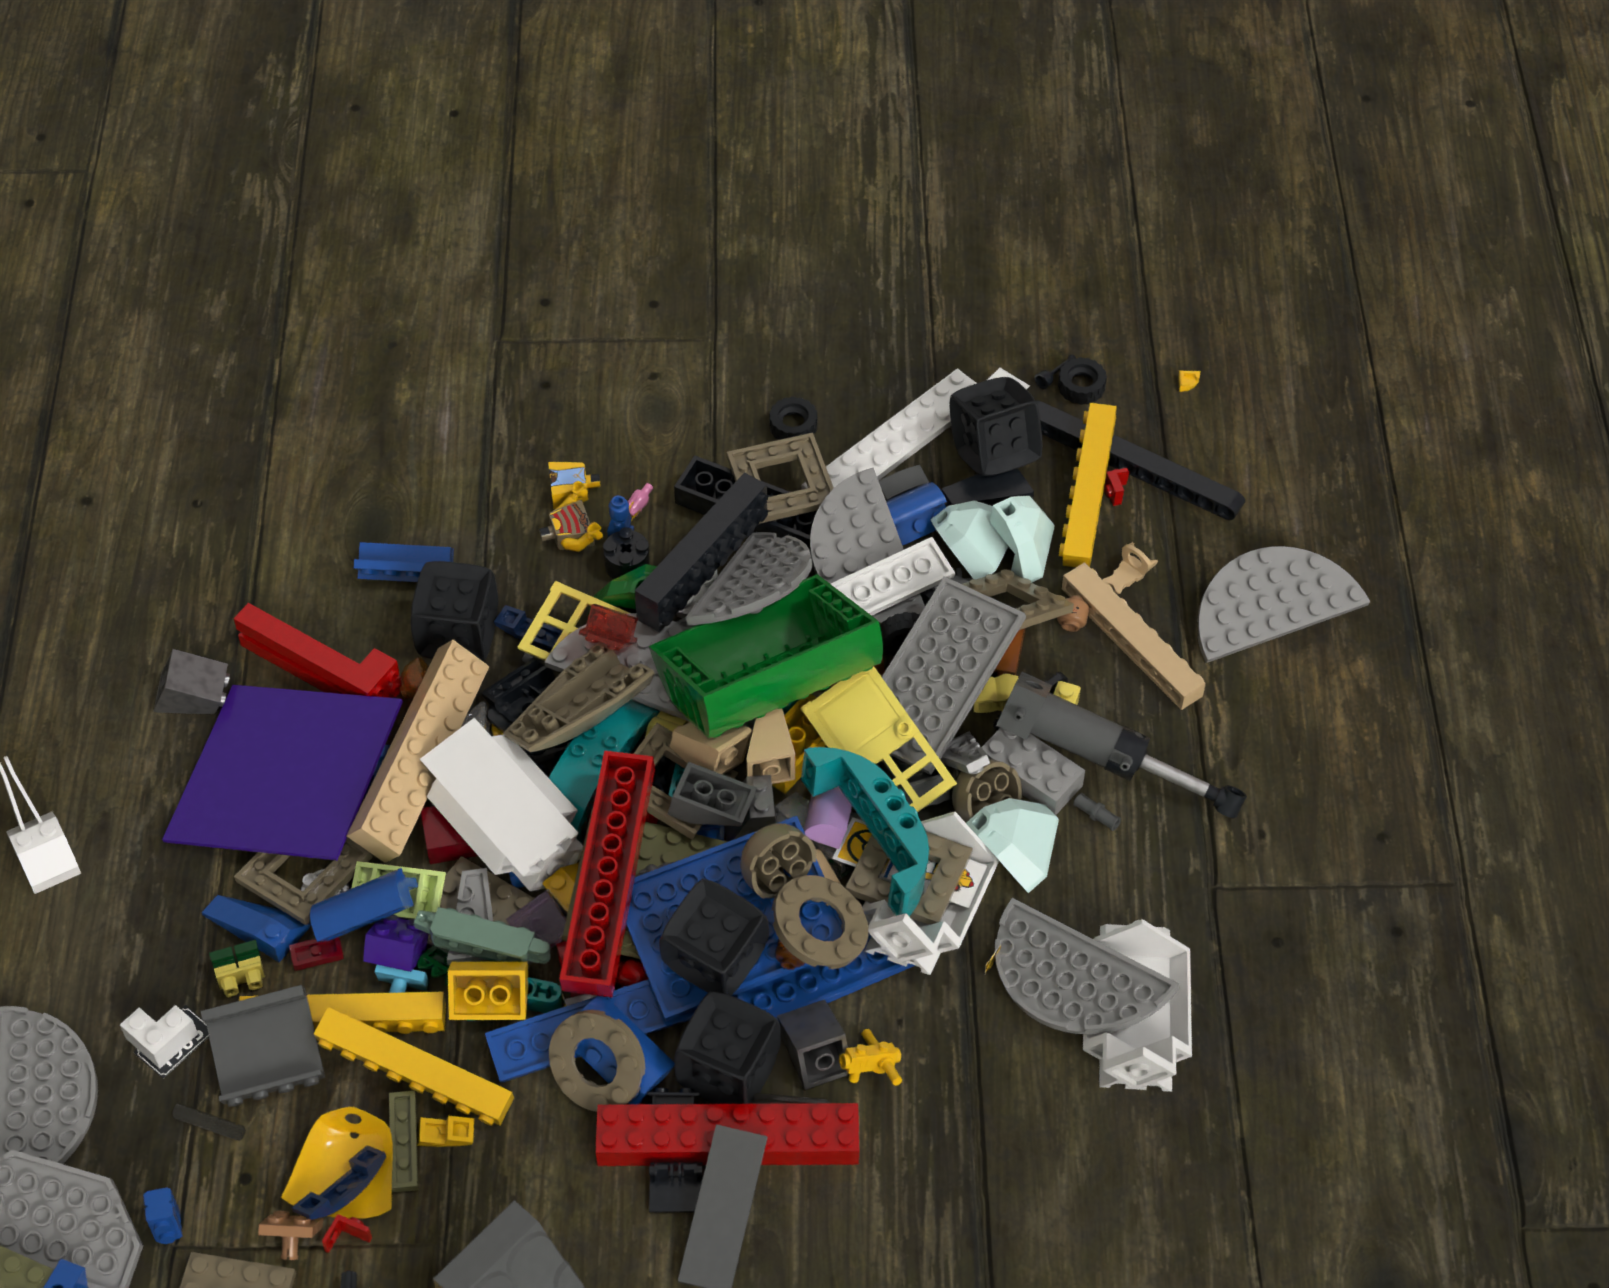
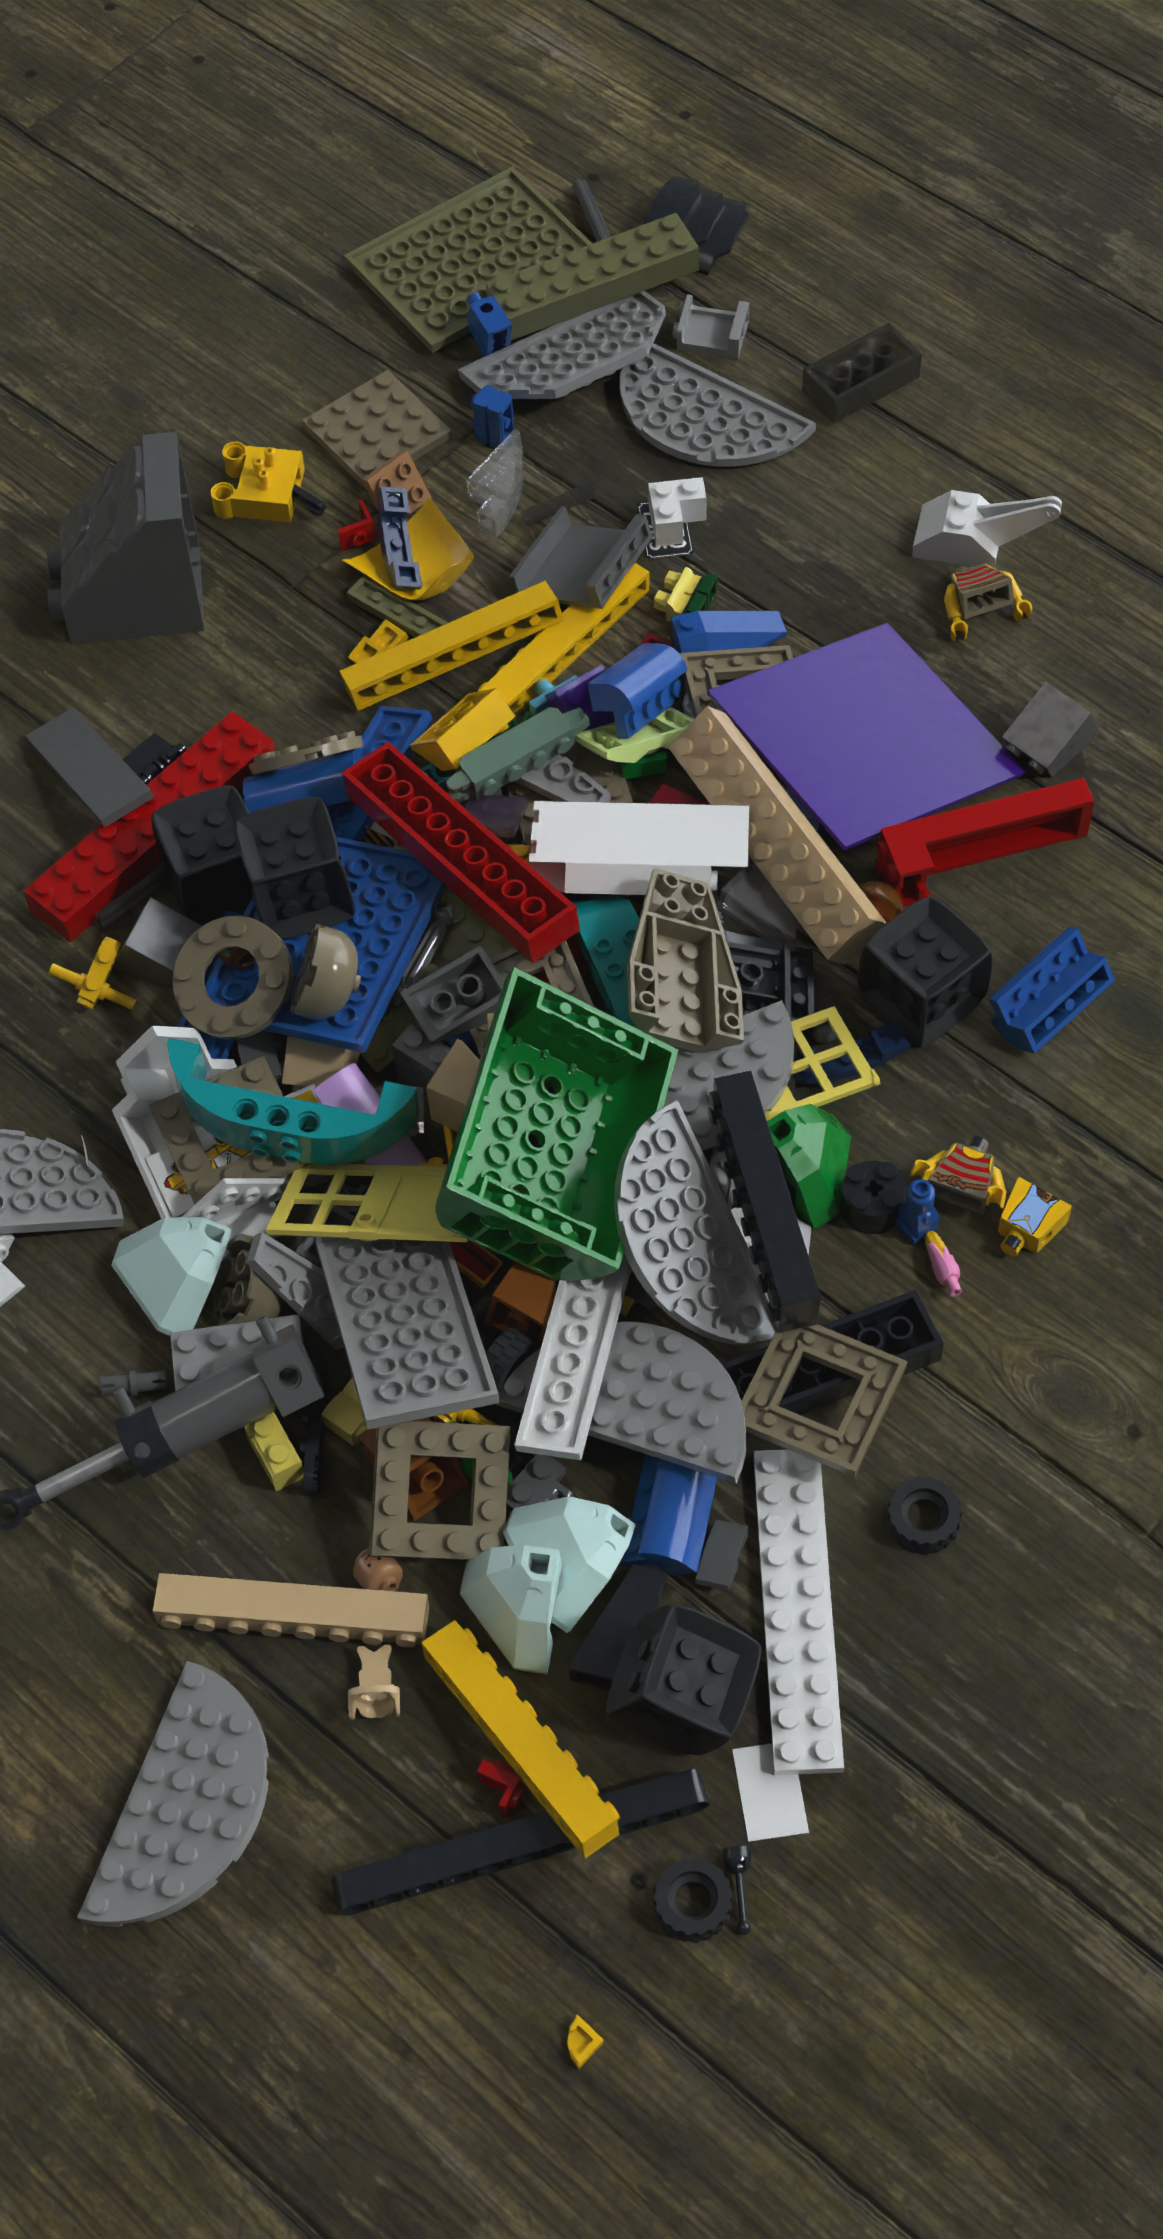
camera: 135 degrees right, 5 degrees up
clear red bracket [579,604,638,651] -> none
none -> clear slope [467,429,524,538]
none -> torso [944,563,1032,642]

